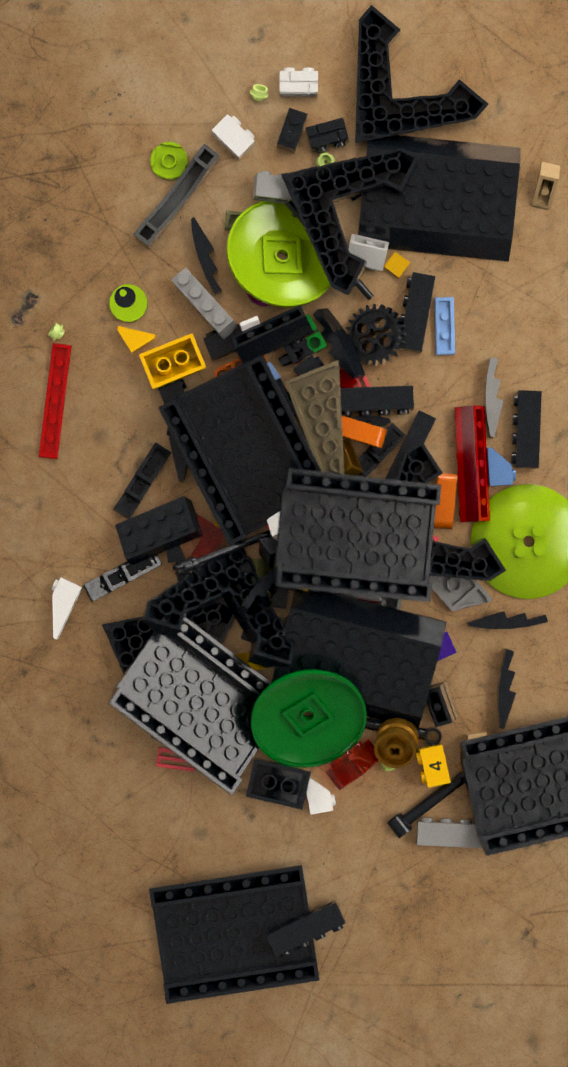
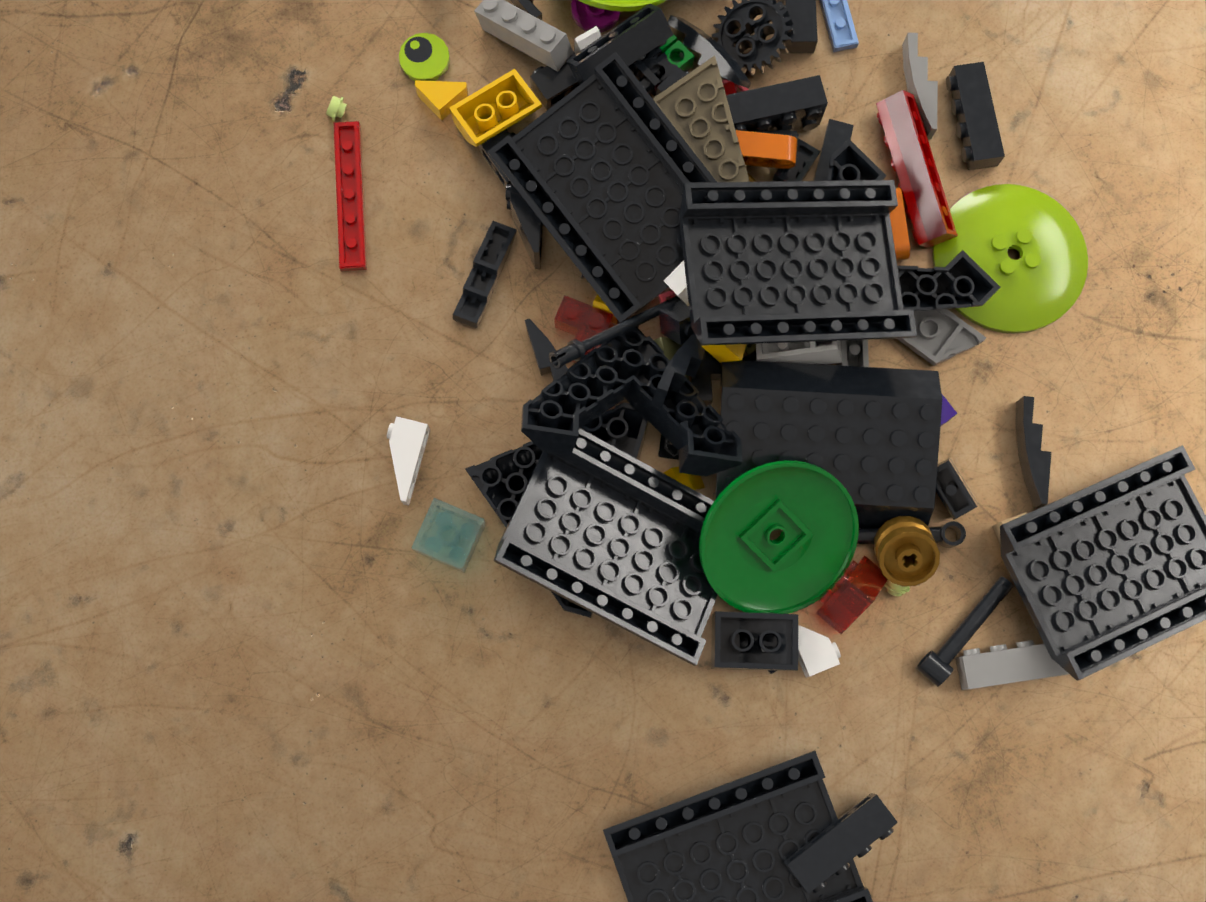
camera: 15 degrees left, 10 degrees down
black slope [83,555,162,602] -> none
black brick [115,496,203,564] -> none
coral tile [156,747,195,772] -> none
yellow brick [416,743,451,788] -> none
black slope [467,611,548,629] -> none
medium blue slope [487,447,516,487] -> none
none -> clear light blue brick [411,498,486,573]

